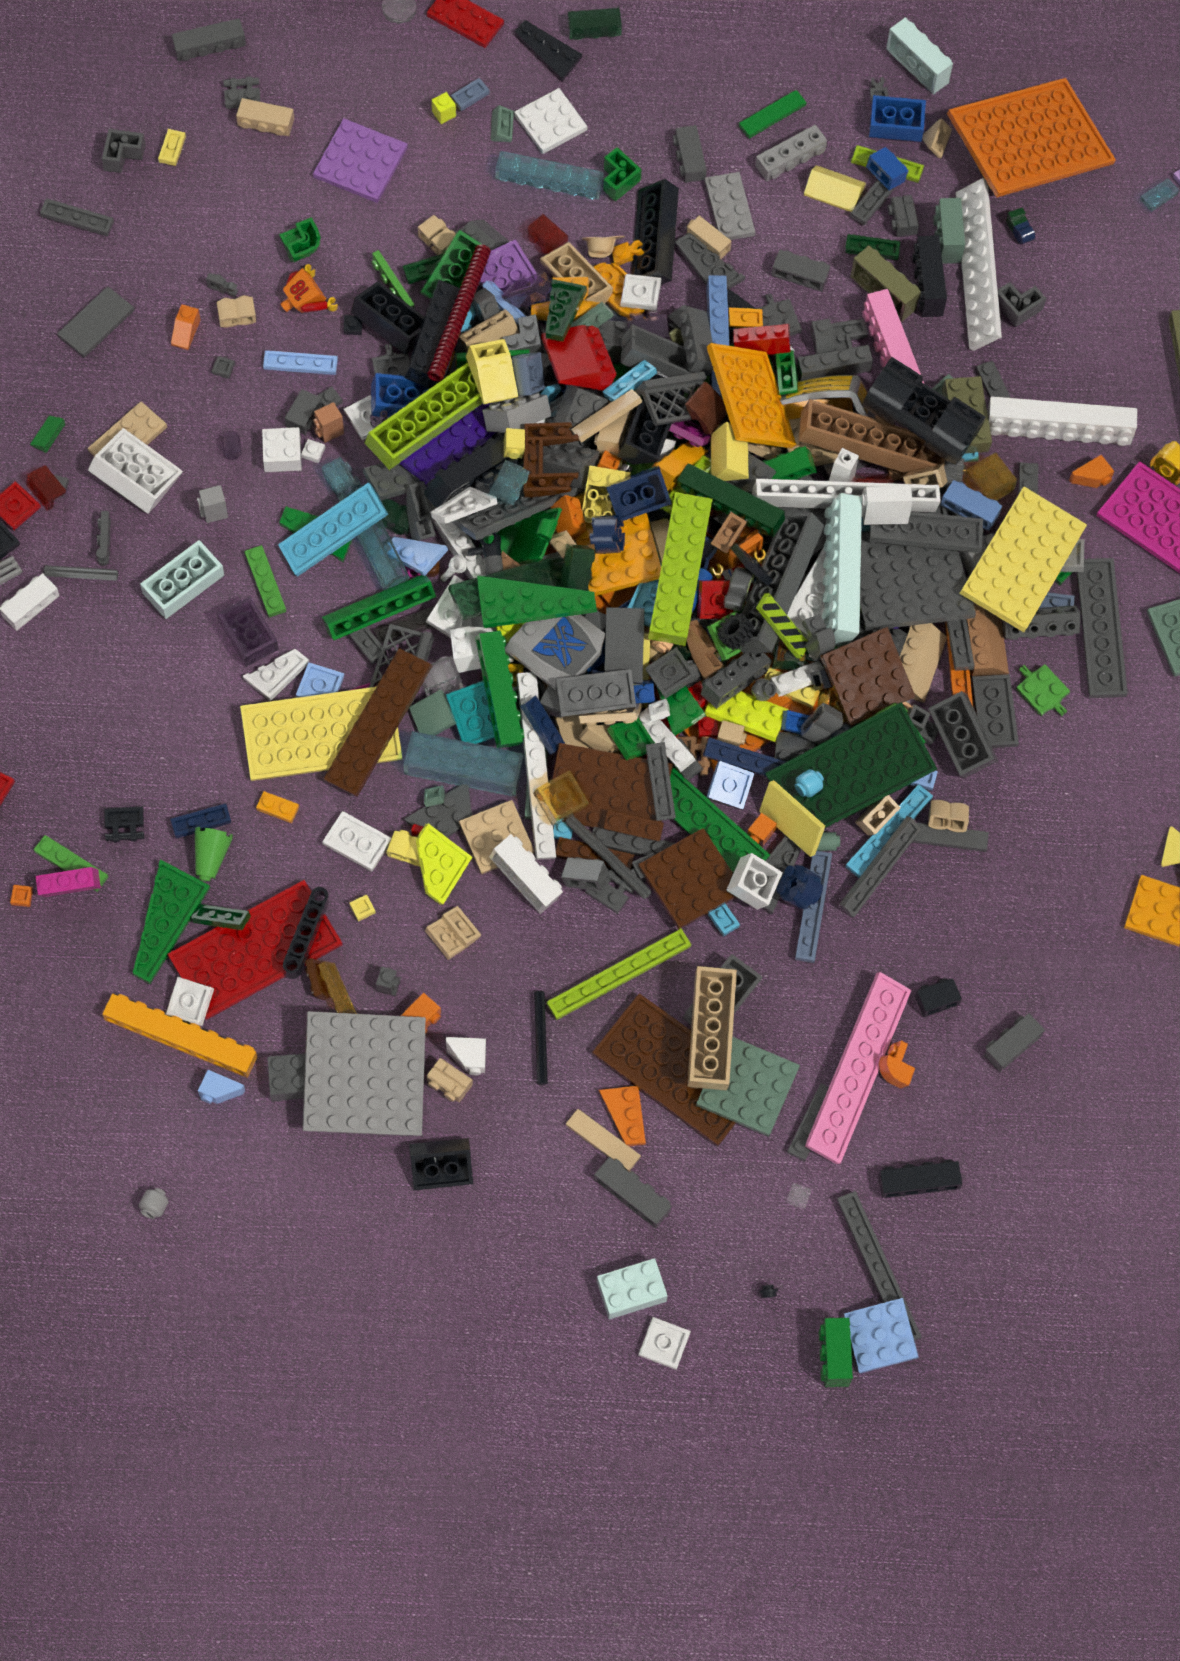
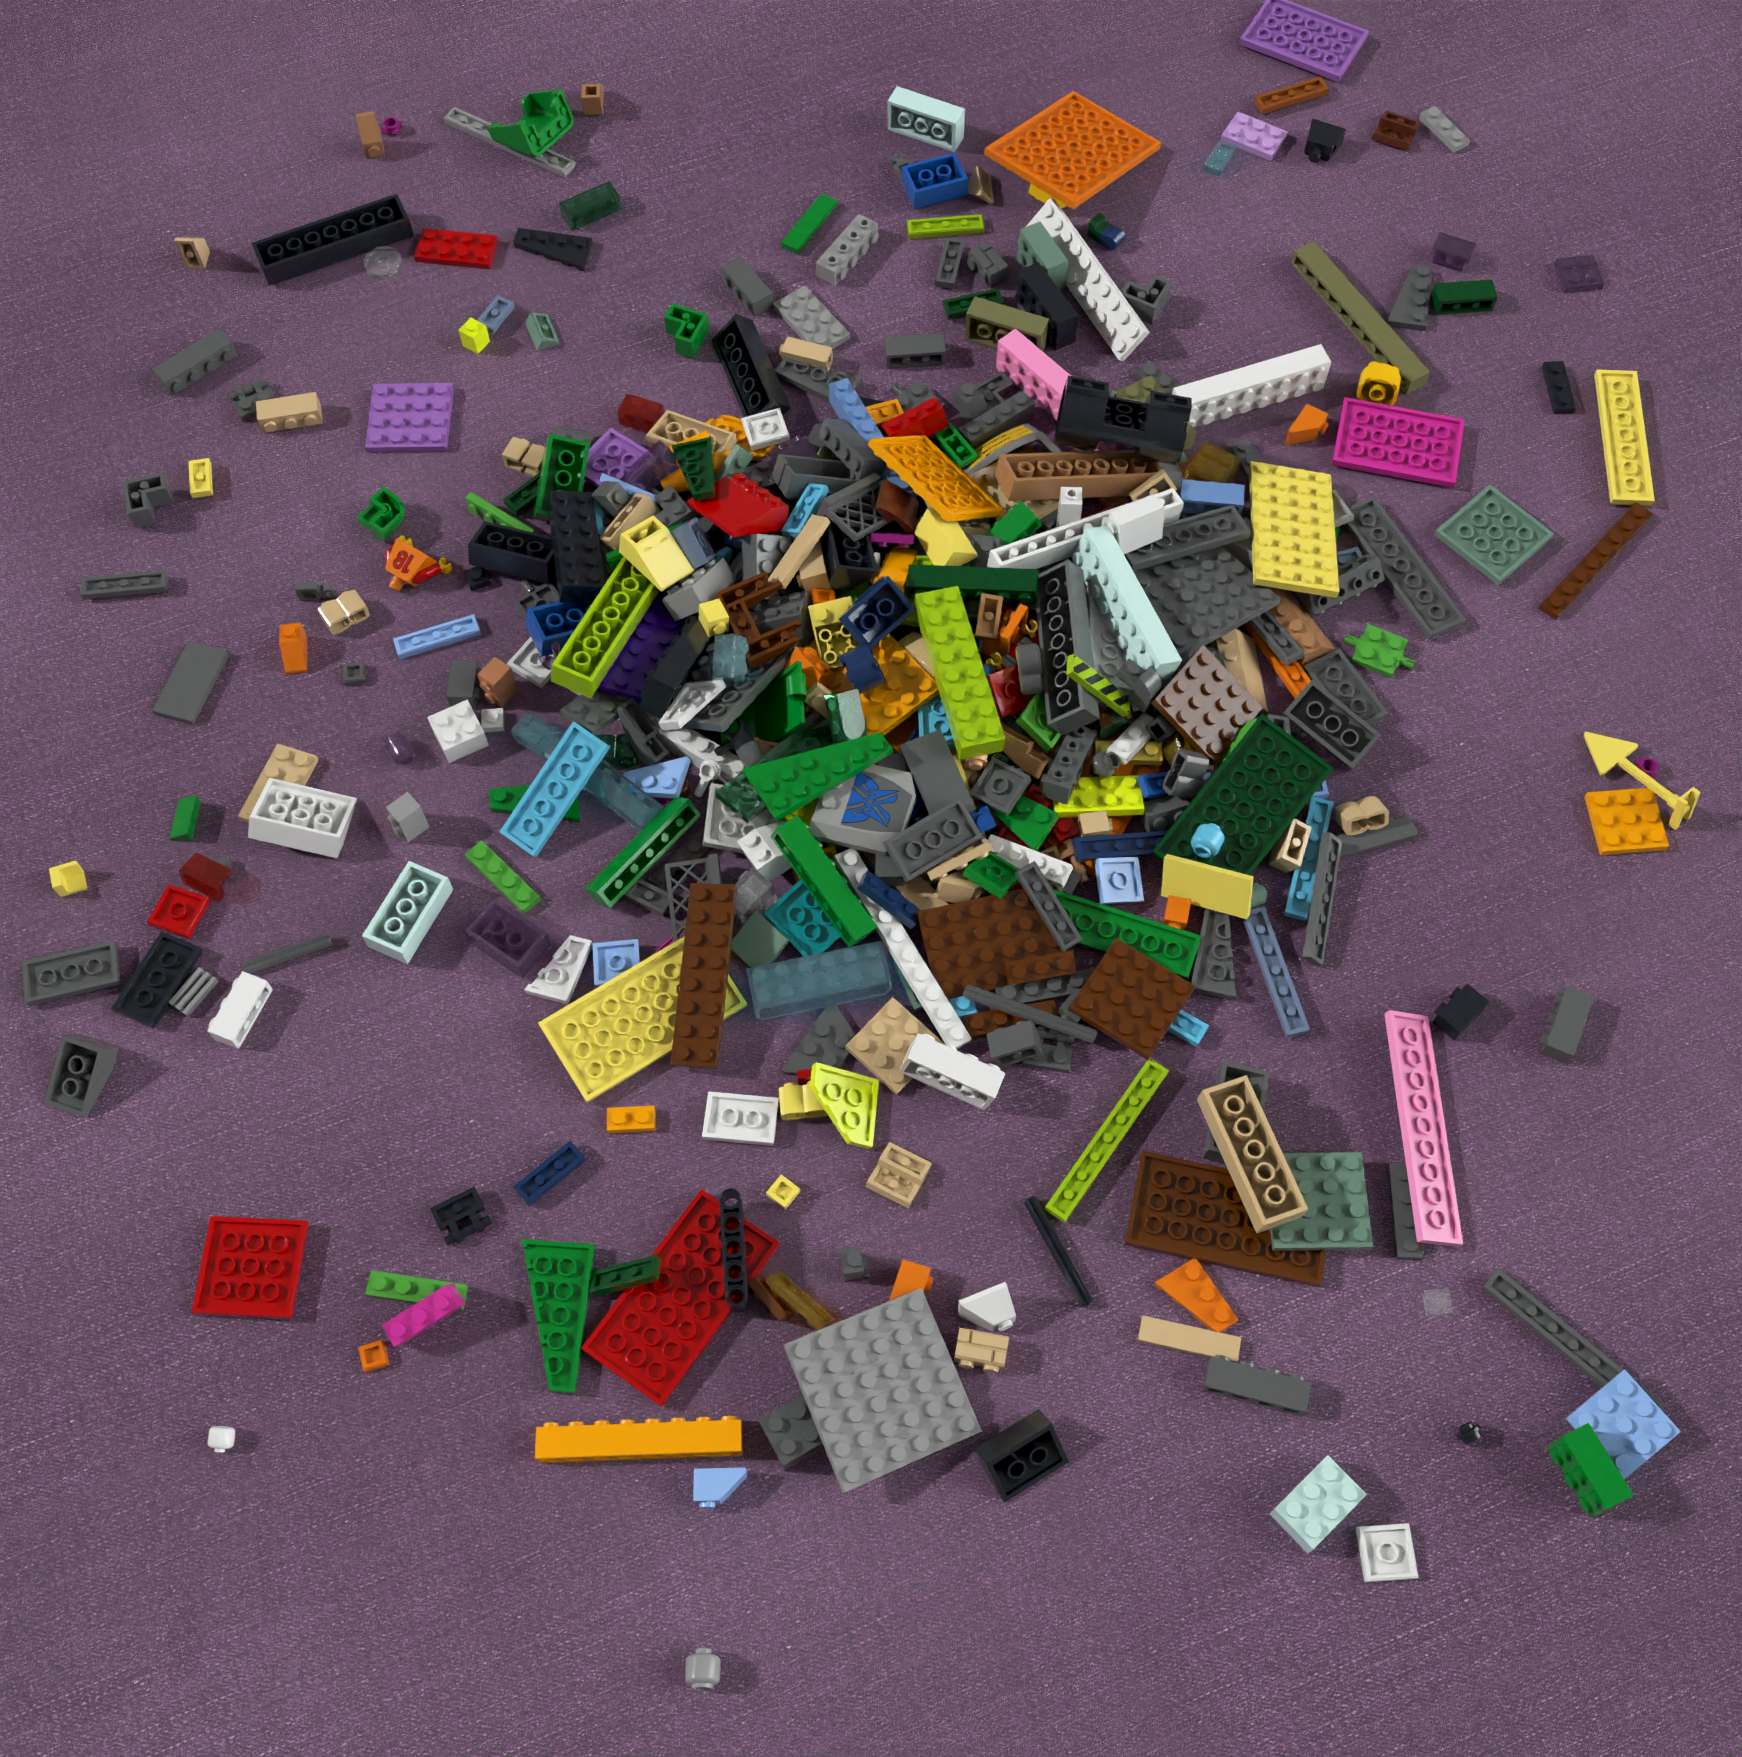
camera: 20 degrees left, 5 degrees down
dark grey plate [96,511,111,566] -> none
white tile [166,977,214,1026] -> none
bright green cone [195,827,233,882] -> none
dark grey plate [317,387,343,407] -> none
sand green tile [424,786,445,807] -> none
dark red piece [427,244,491,381] -> none
clear light blue brick [495,151,604,200] -> none
white plate [514,88,587,154] -> none
clear yellow brick [533,770,589,826] -> none
tan piece [582,236,625,258] -> none
light orange plate [612,240,644,266] -> none
white plate [648,699,670,722] -> none
black tyre [717,613,754,650] -> none
white brick [727,853,783,910] -> none
black tile [731,544,773,586] -> none
dark blue brick [776,865,823,909] -> none
light yellow slope [804,165,866,212] -> none
blue brick [866,147,908,190] -> none
black brick [878,1159,963,1199] -> none
orange brick [879,1040,915,1089] -> none

